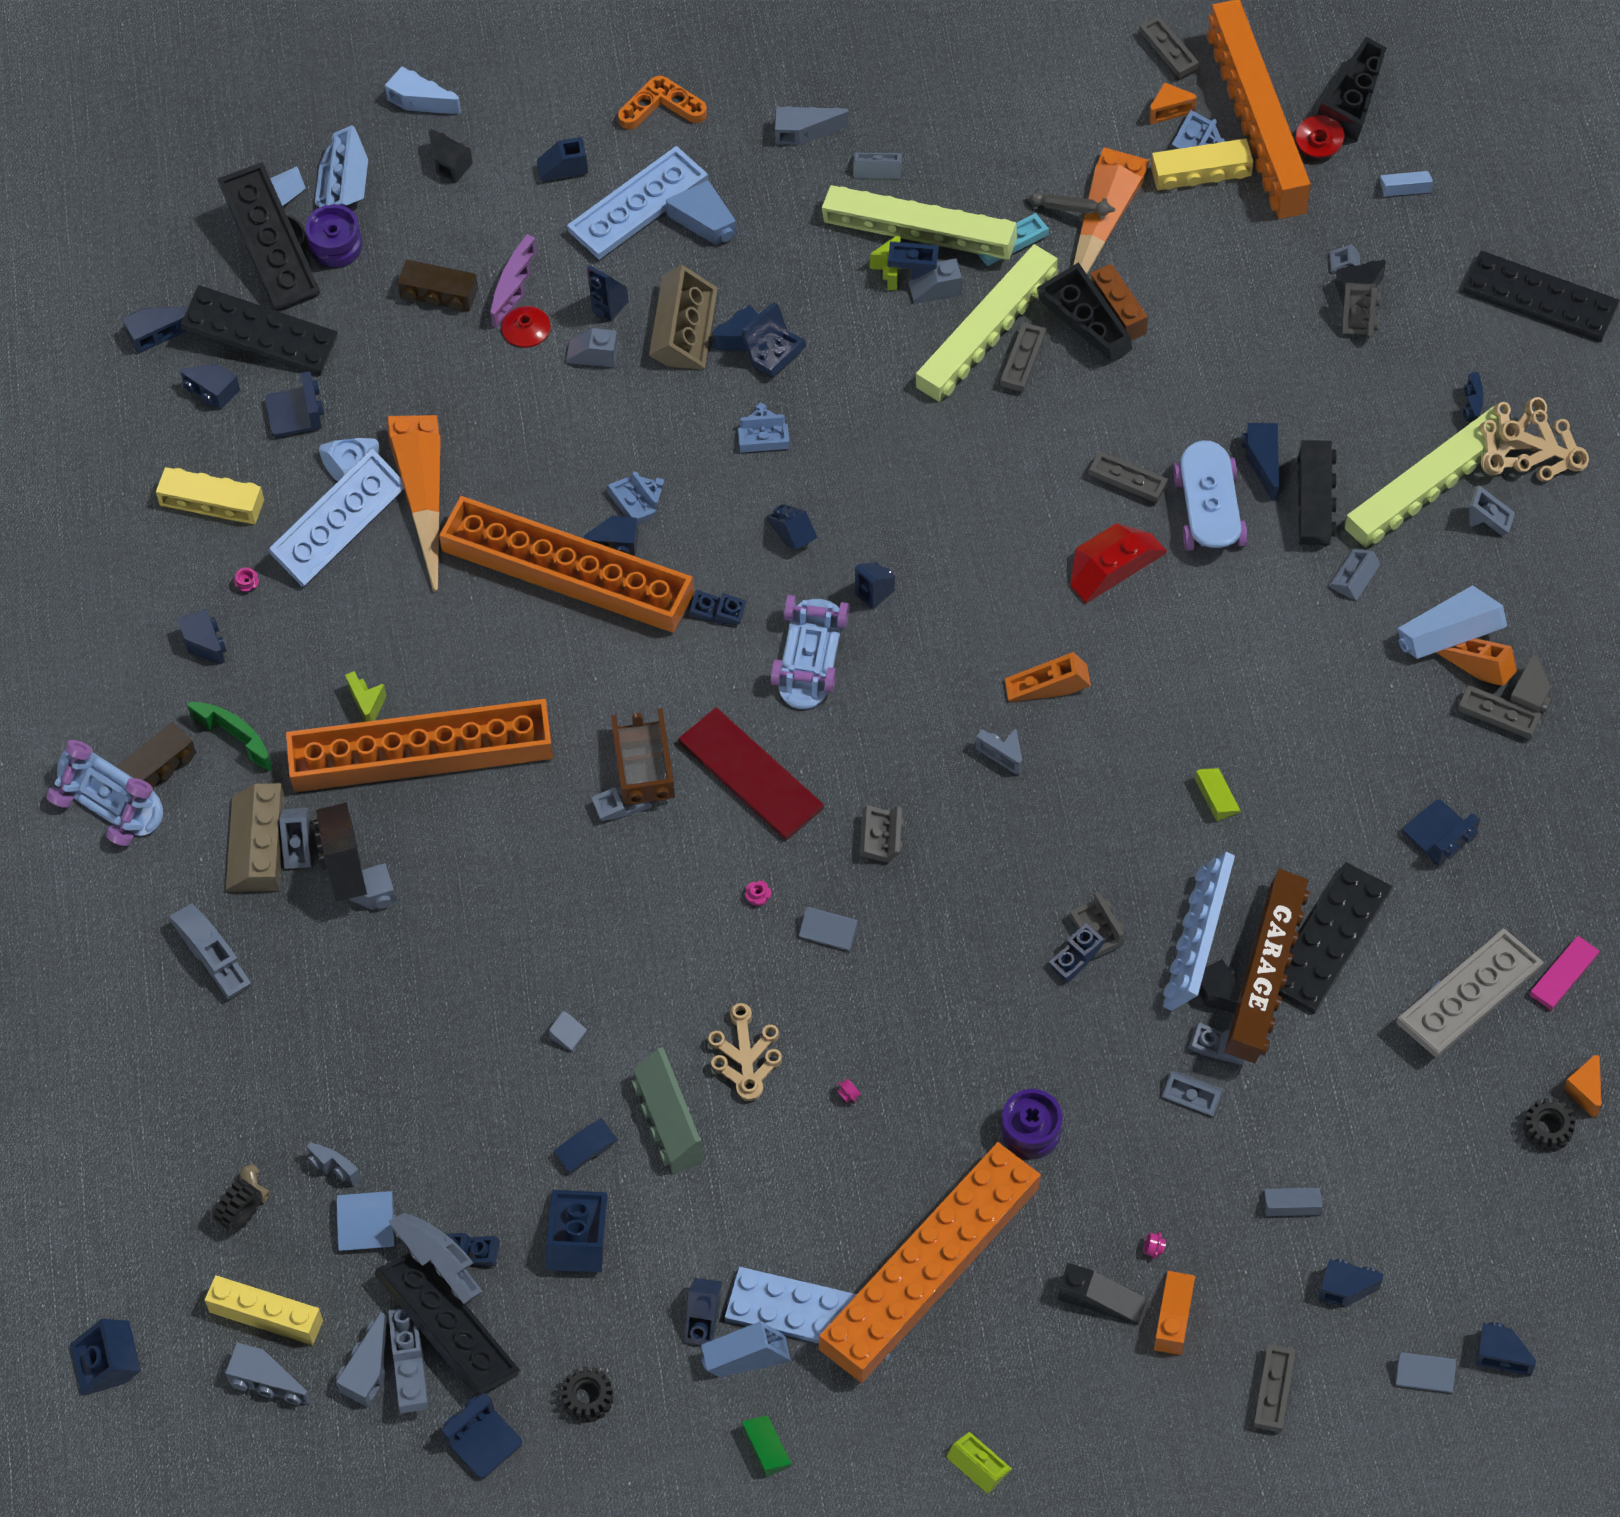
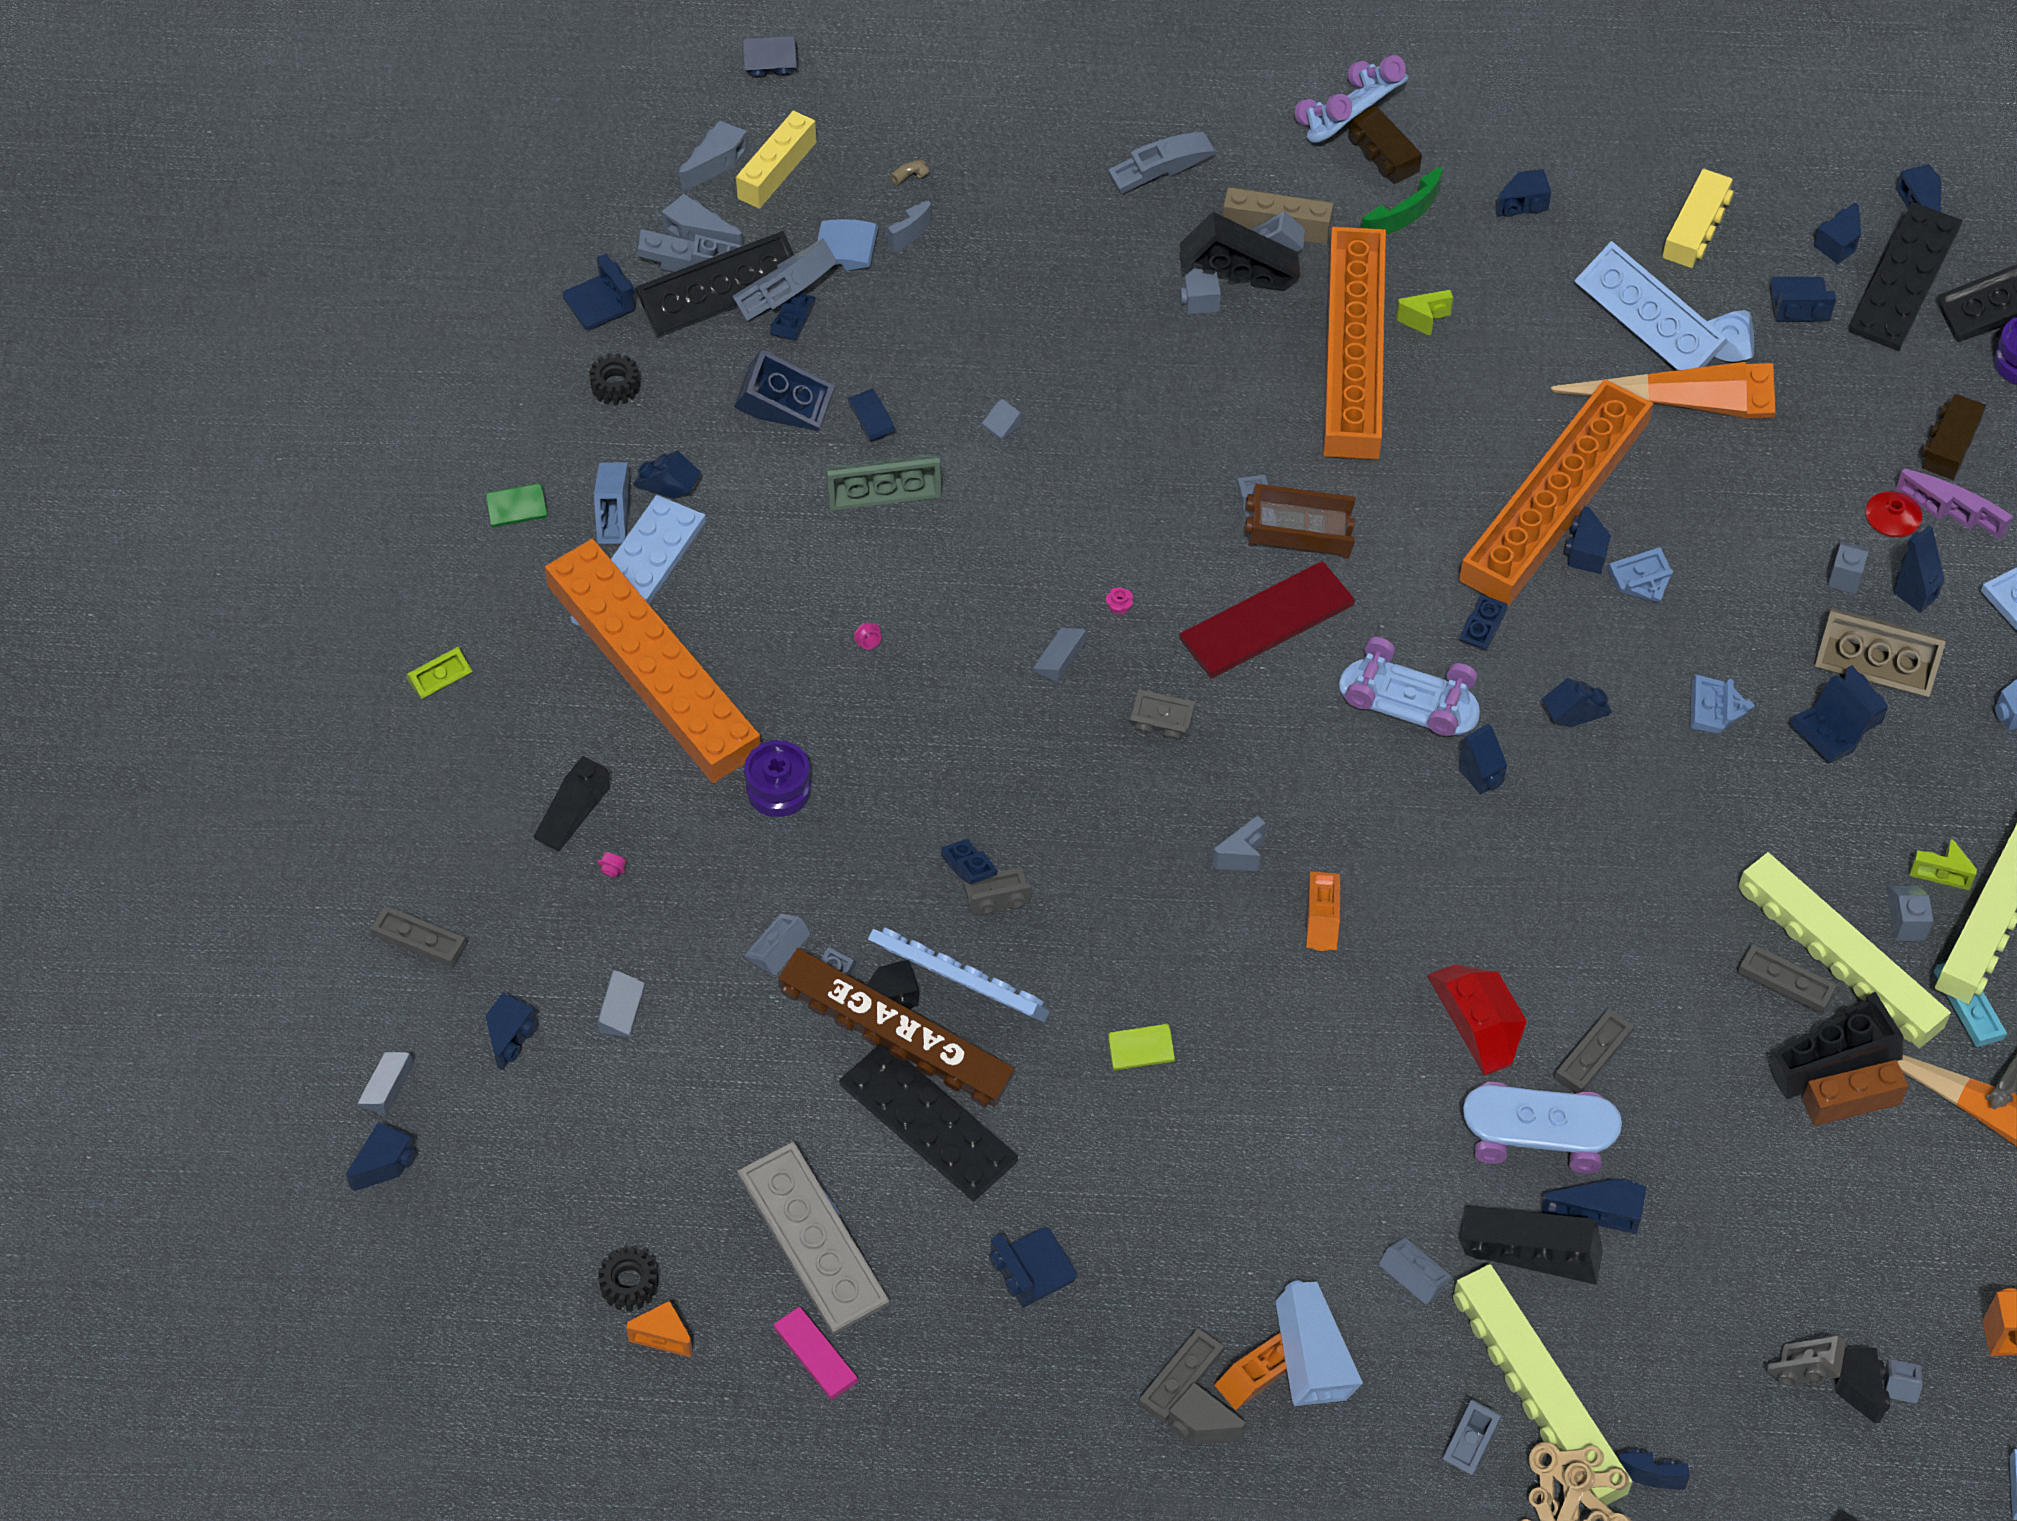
camera: 100 degrees right, 5 degrees down
black tyre [213,1179,262,1233] -> none
dark pink plate [234,568,259,592] -> none
tan plant [708,1003,782,1101] -> none
dark blue slope [888,241,939,280] -> none
orange slope [1154,1271,1195,1355] -> none

